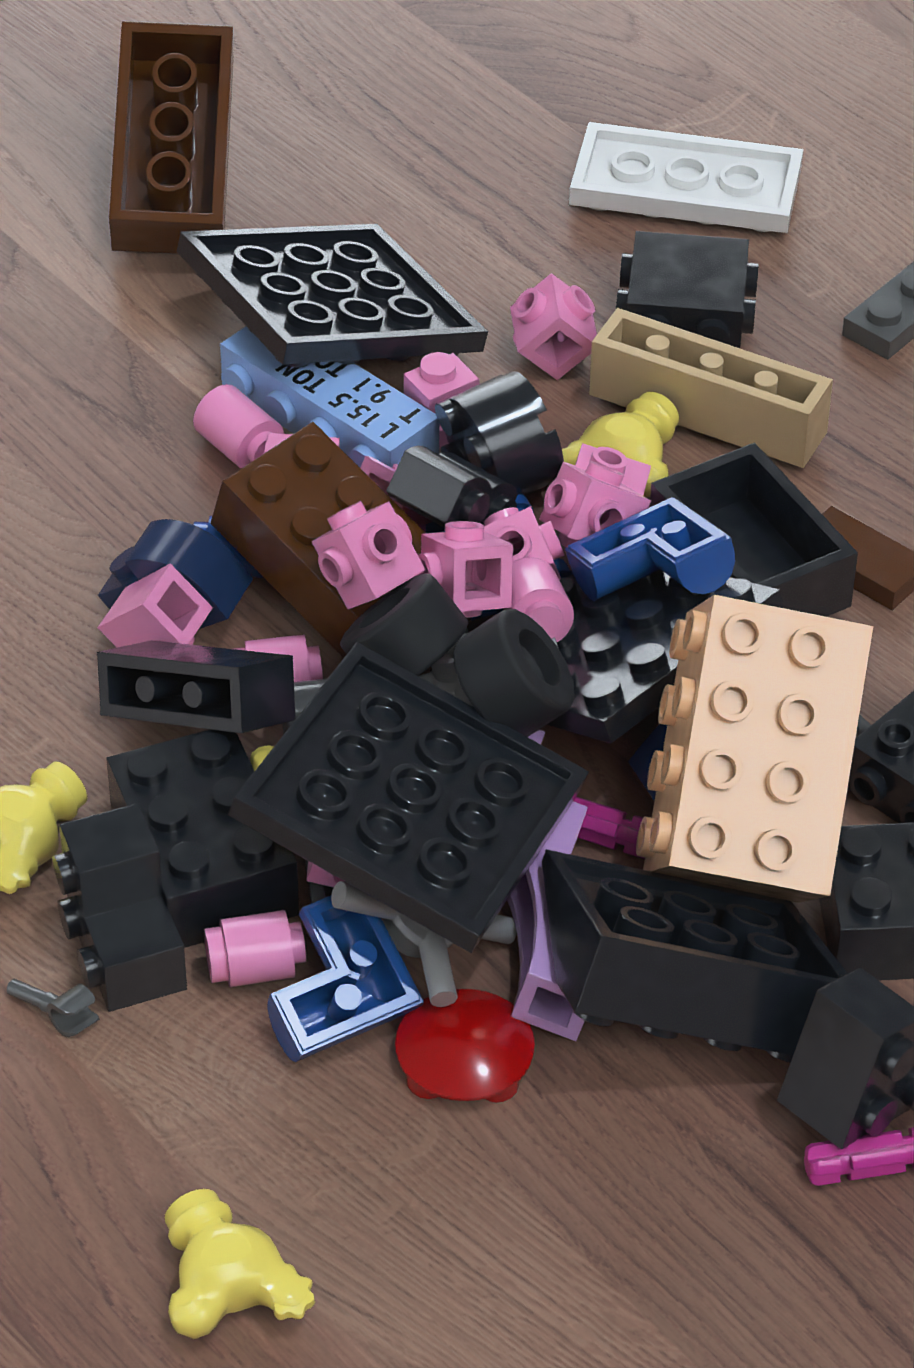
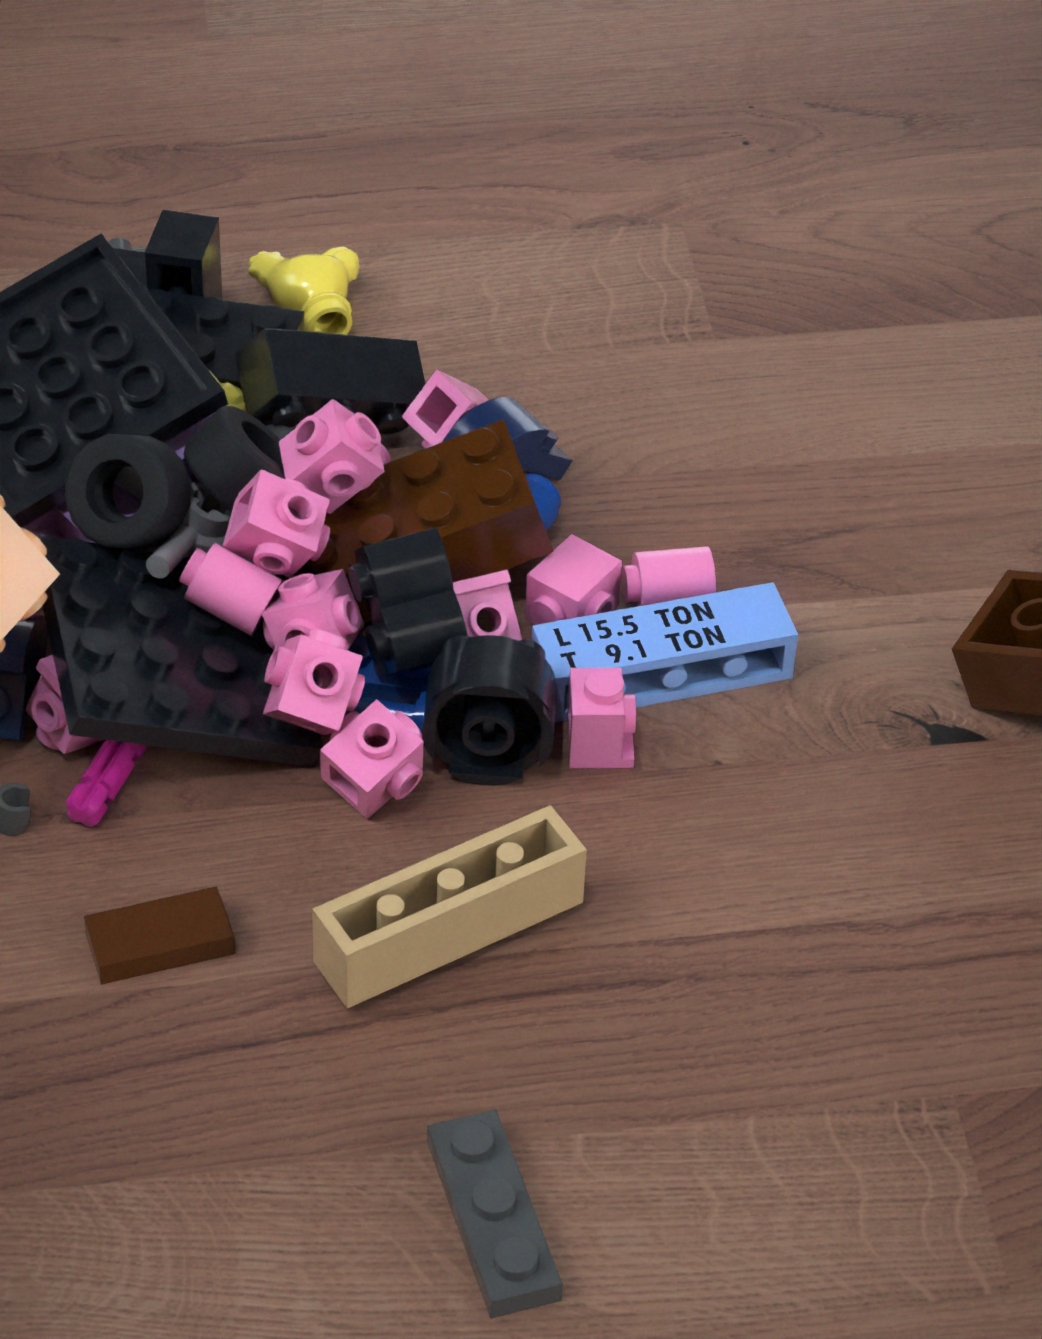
camera: 120 degrees right, 0 degrees up
black plate [177,224,488,367] -> none
bright pink brick [510,273,597,380] -> none
light yellow animal [562,392,679,498] -> none
blue brick [565,497,735,601] -> none
white plate [569,122,803,233] -> none
black brick [616,231,759,348] -> none
black piece [650,442,858,617] -> none

